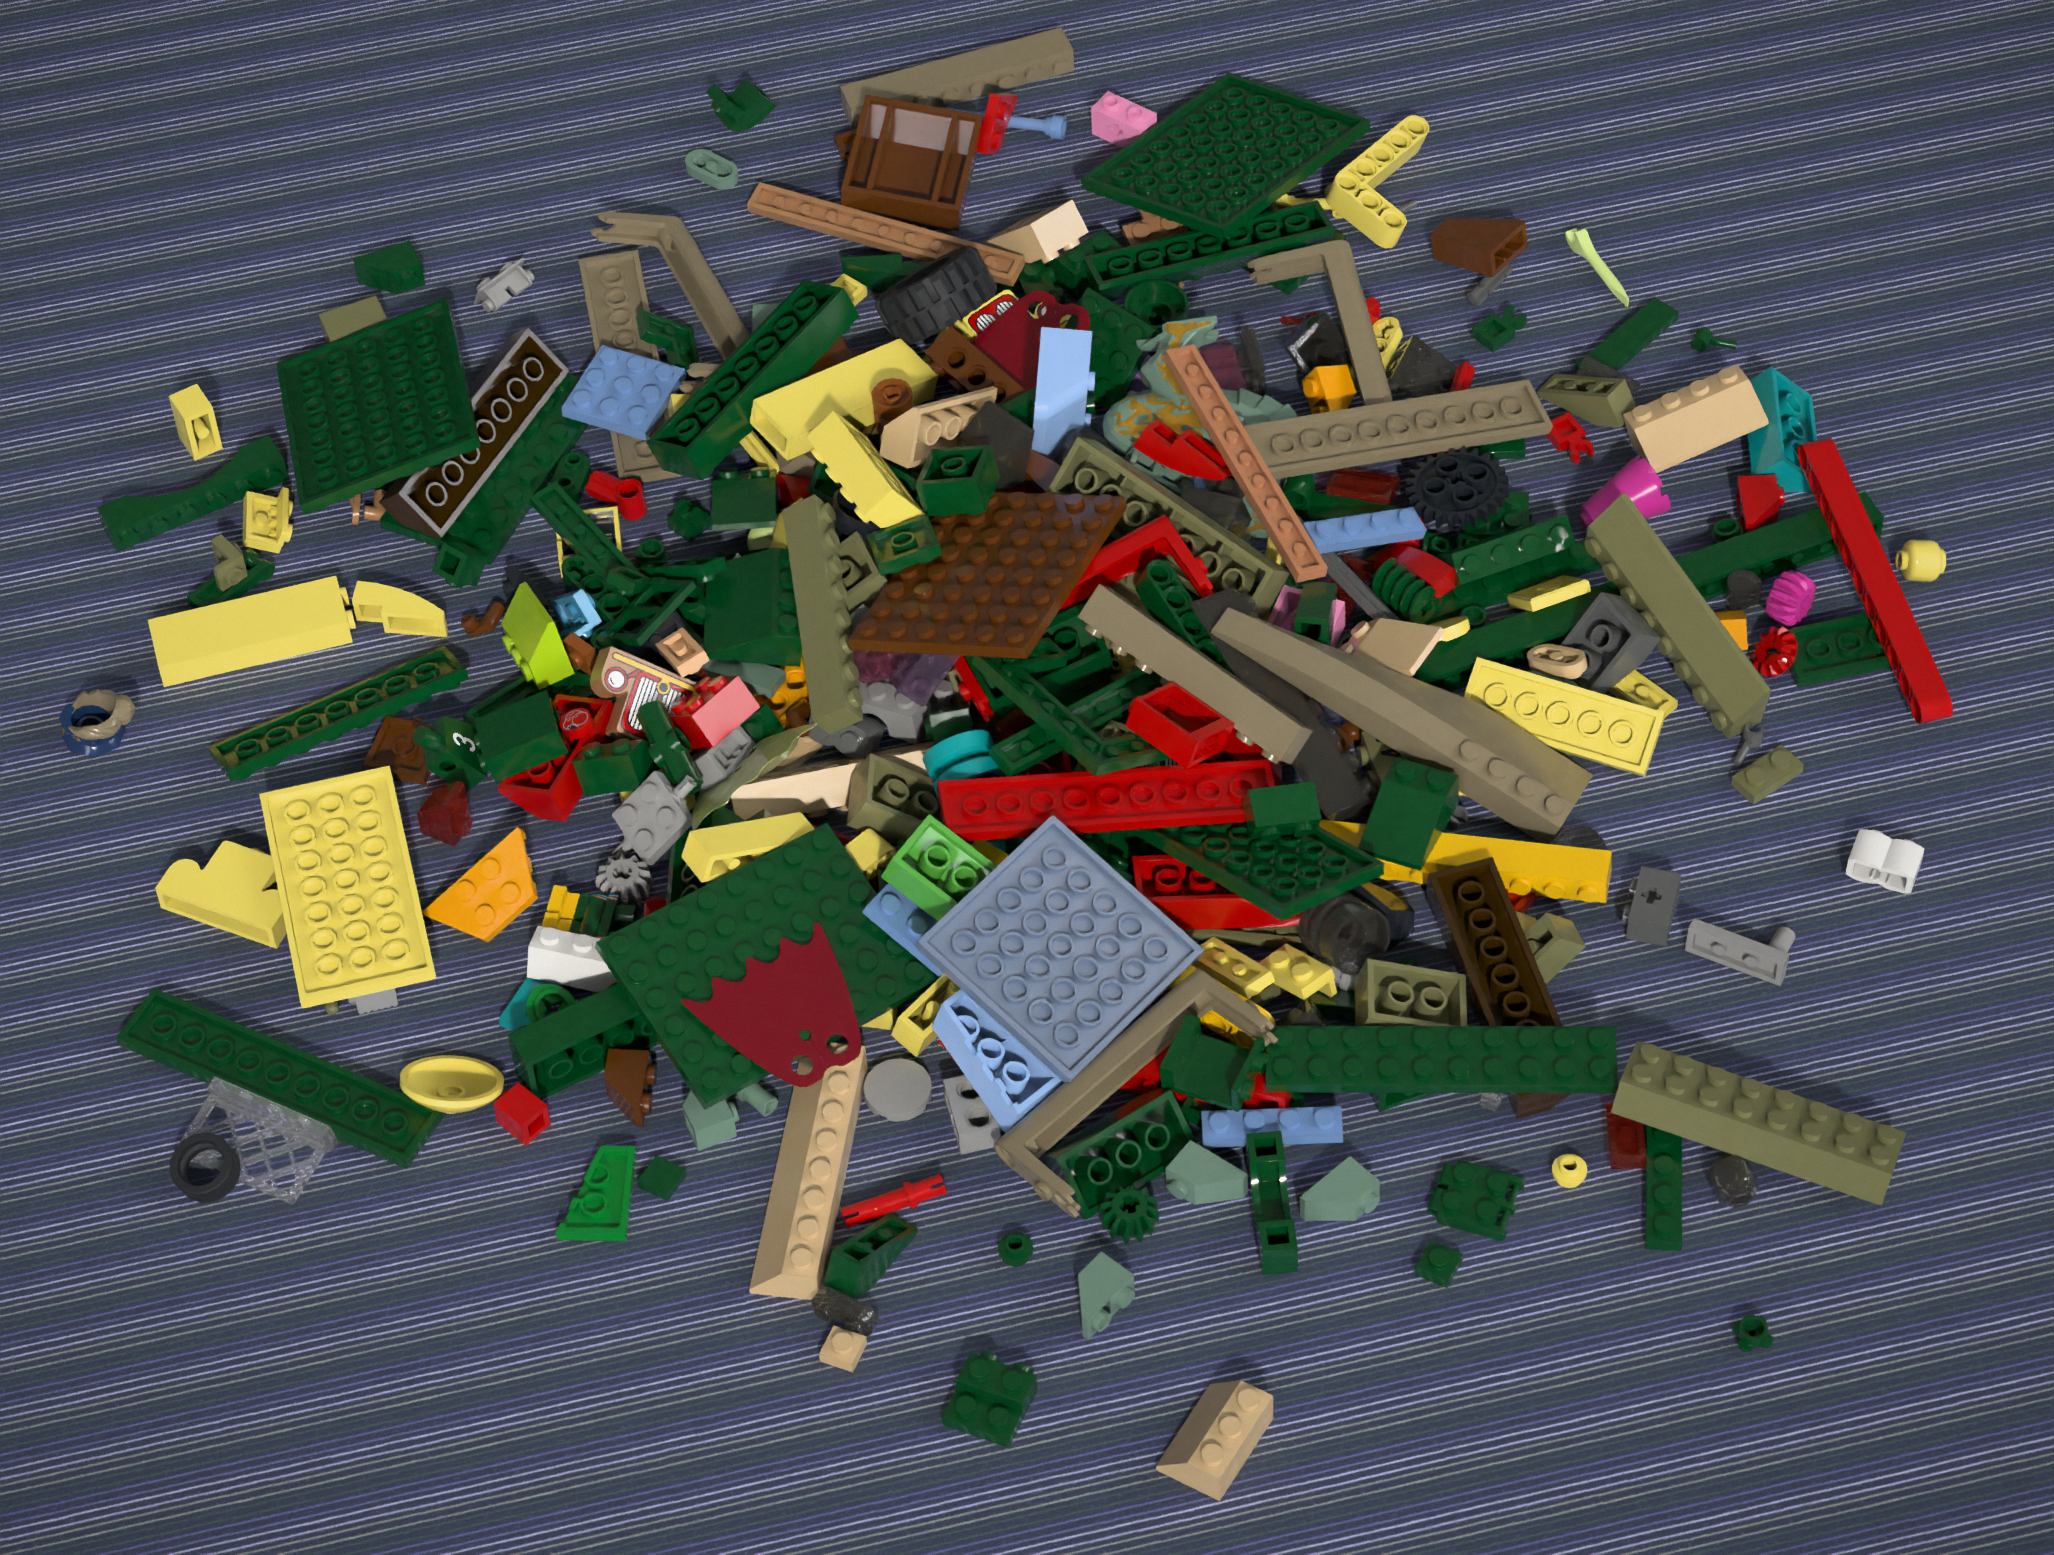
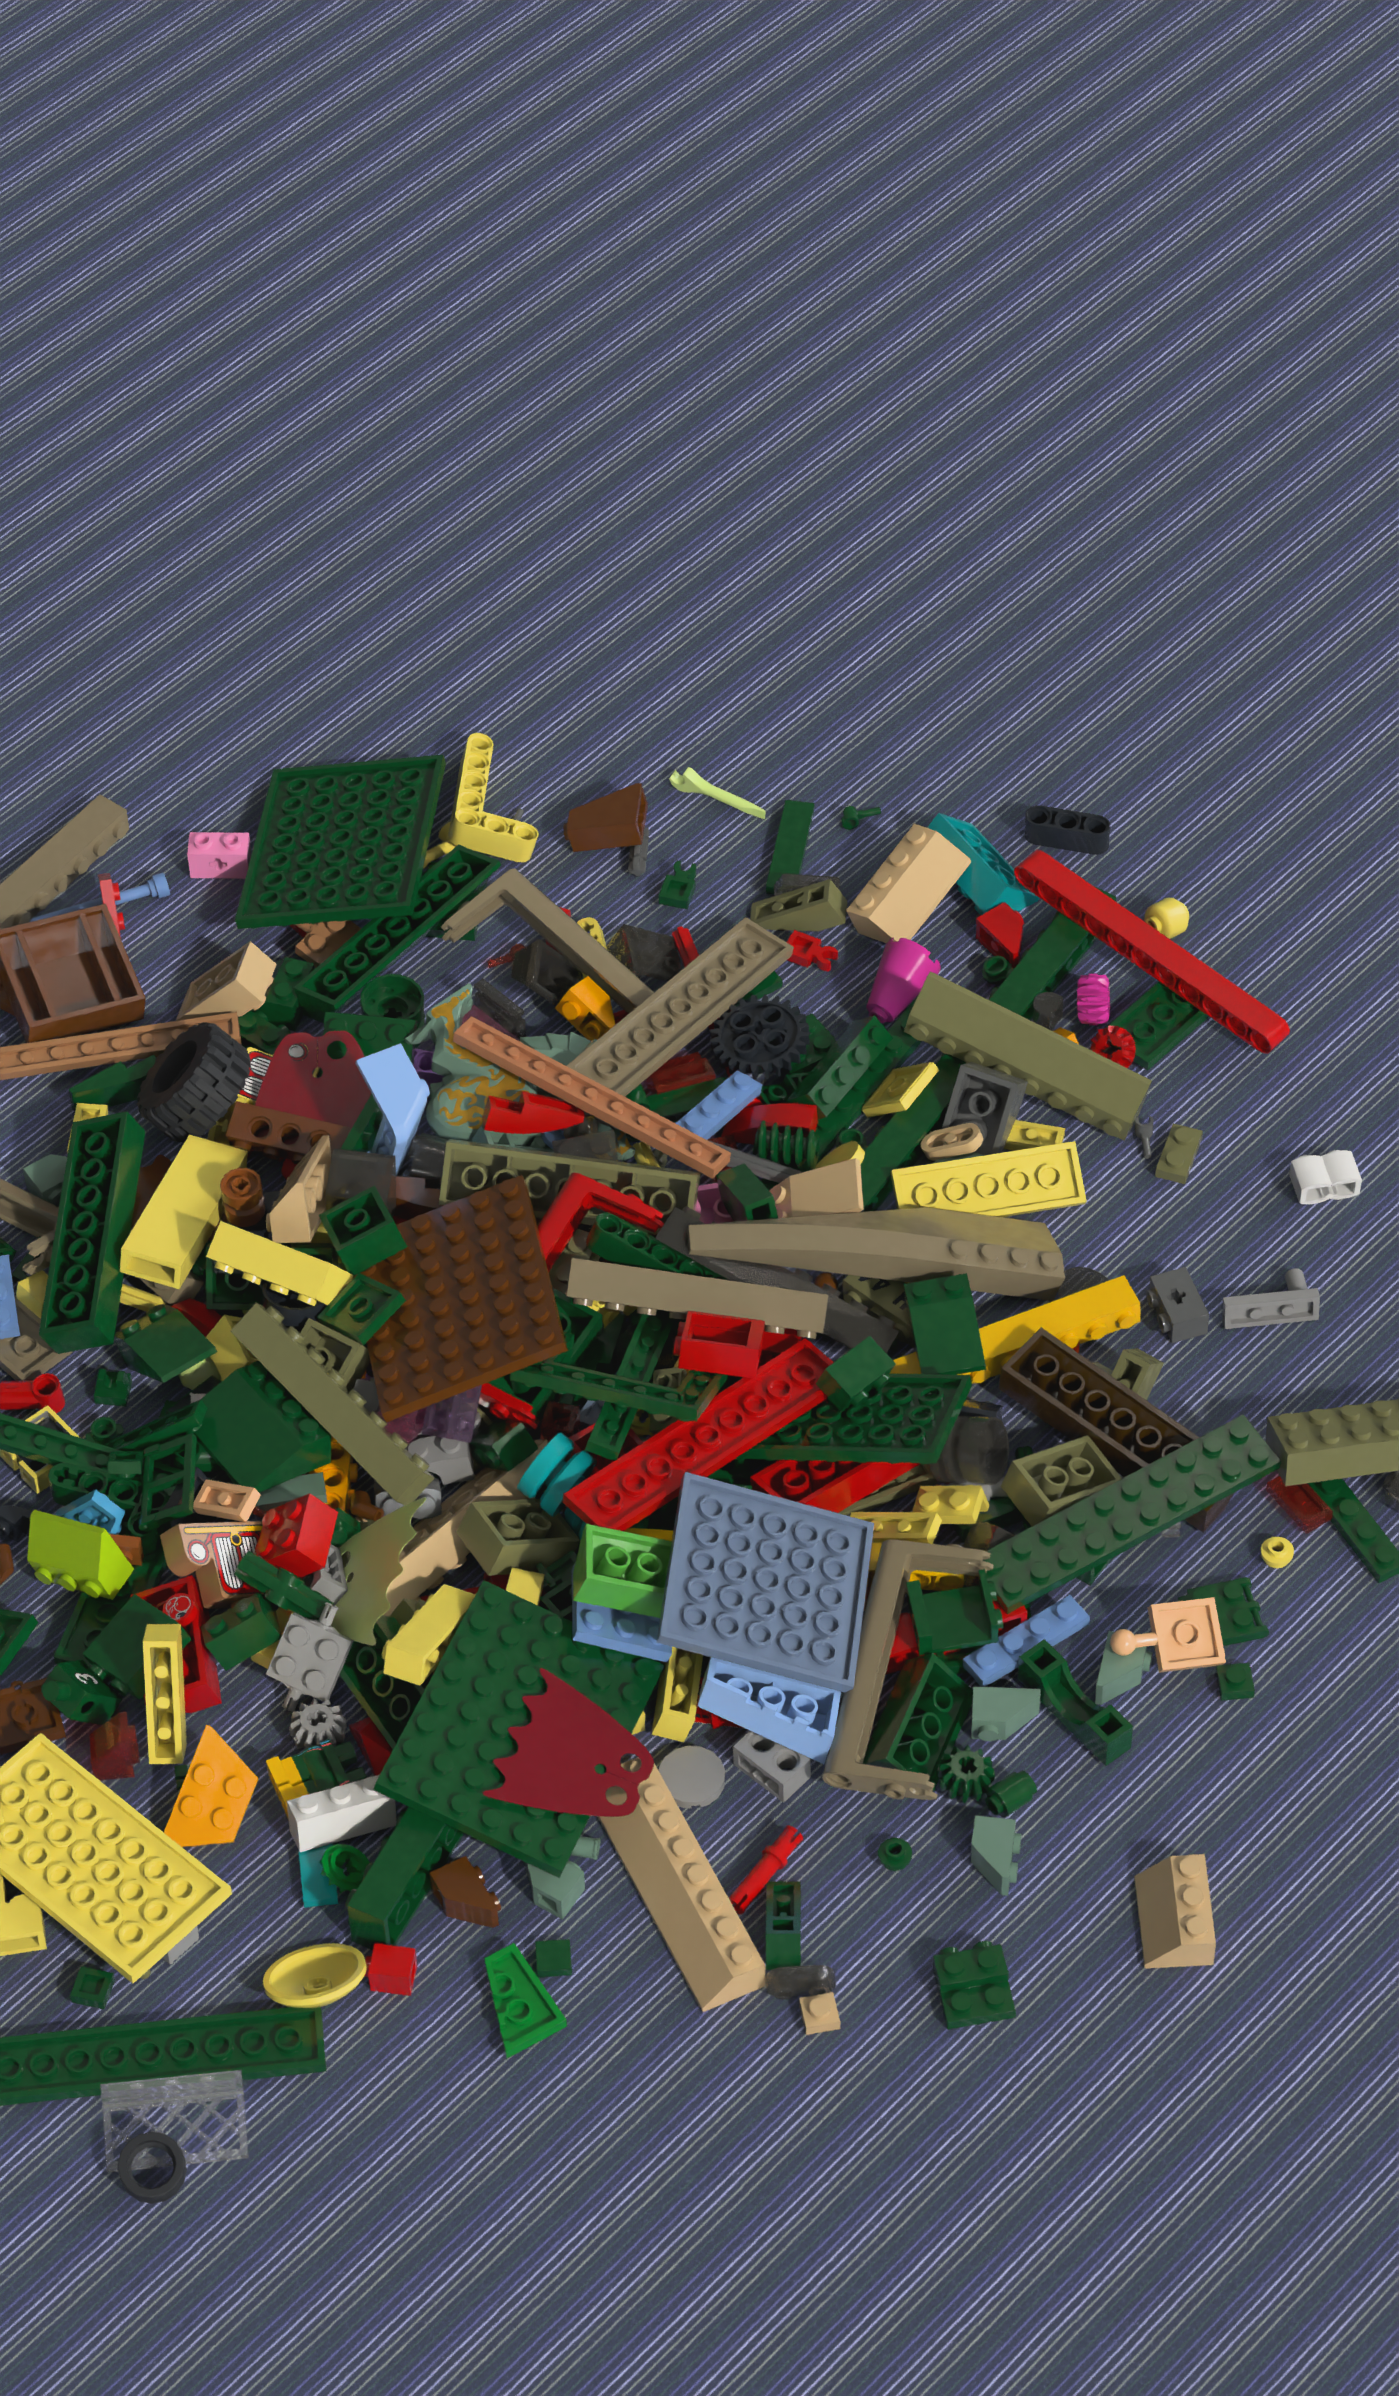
camera: 35 degrees left, 0 degrees up
none -> dark green plate [70,1966,115,2010]
none -> light yellow brick [143,1624,187,1764]
none -> dark green brick [985,1770,1037,1818]
none -> black beam [1025,805,1110,855]
none -> light nougat plate [1110,1597,1226,1673]

